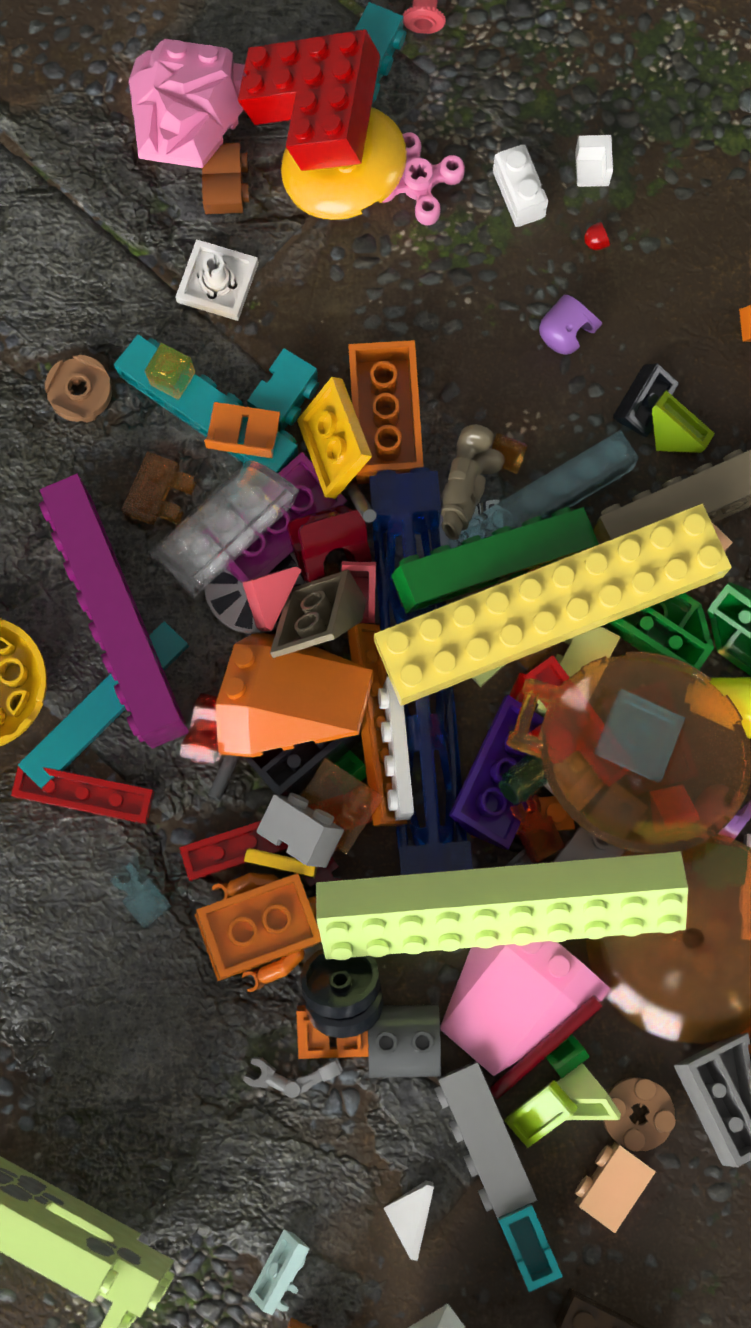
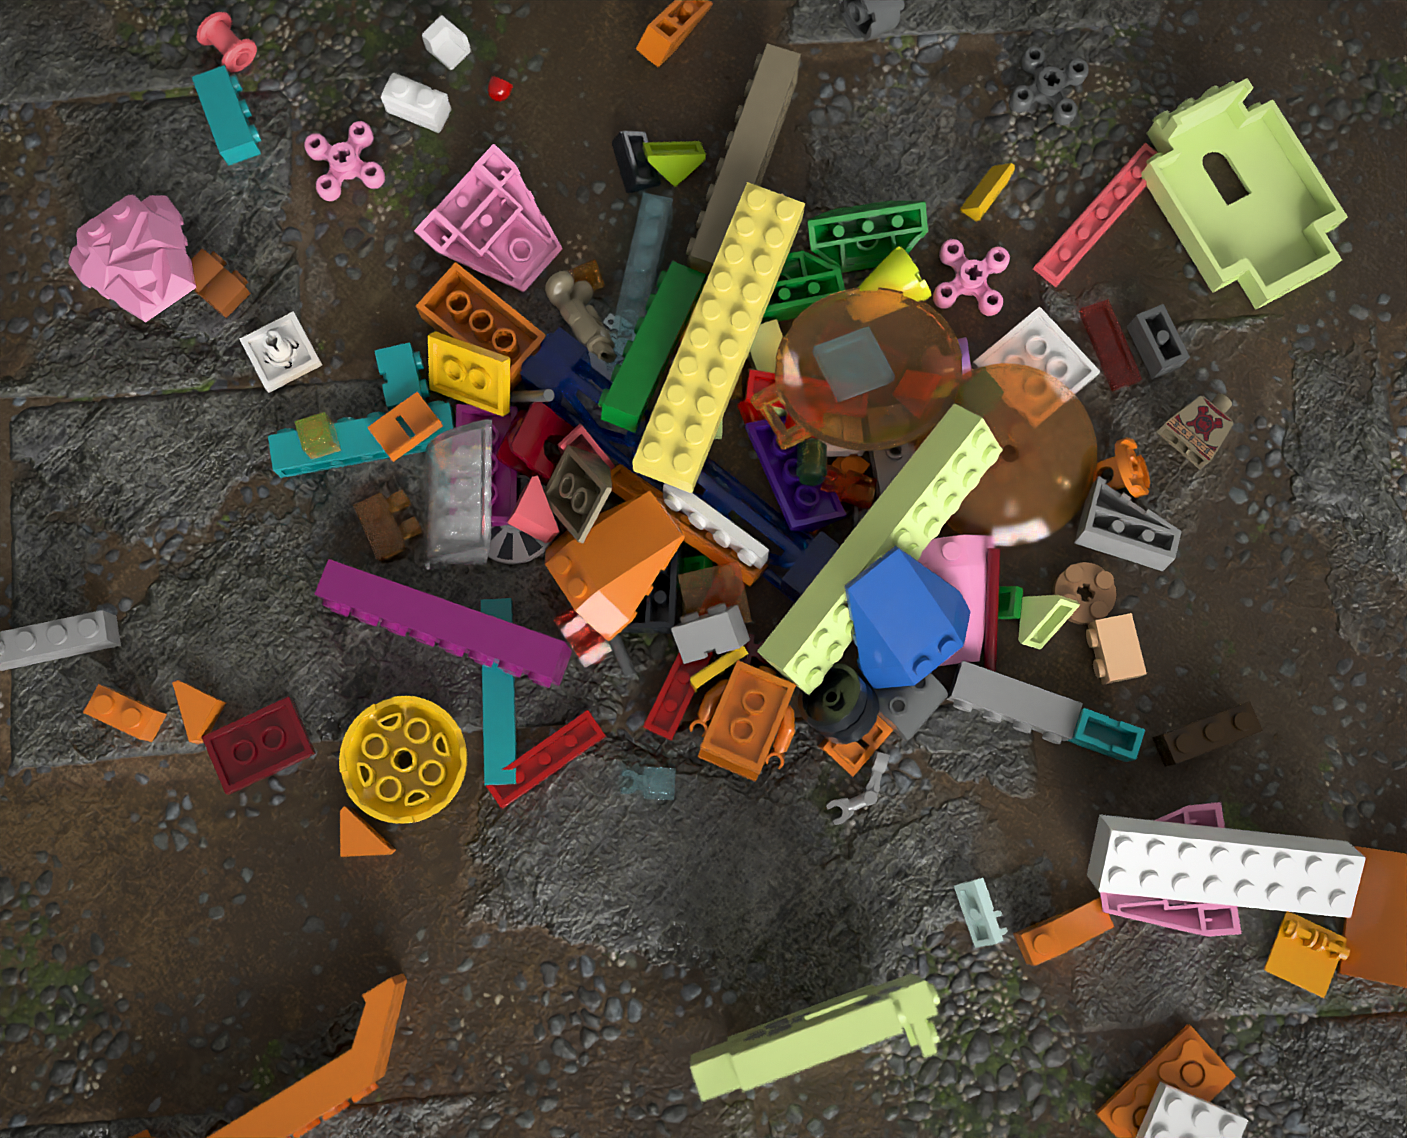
camera: 50 degrees left, 0 degrees up
medium nougat plate [45,355,112,423] -> none
red piece [238,29,380,171] -> none
yellow brick [281,107,407,220] -> none
white slope [384,1180,434,1261] -> none
lime tile [504,1080,578,1148] -> none
medium lavender helmet [539,294,602,355] -> none
none -> bright pink wedge [414,144,563,292]
none -> wedge [845,545,971,689]

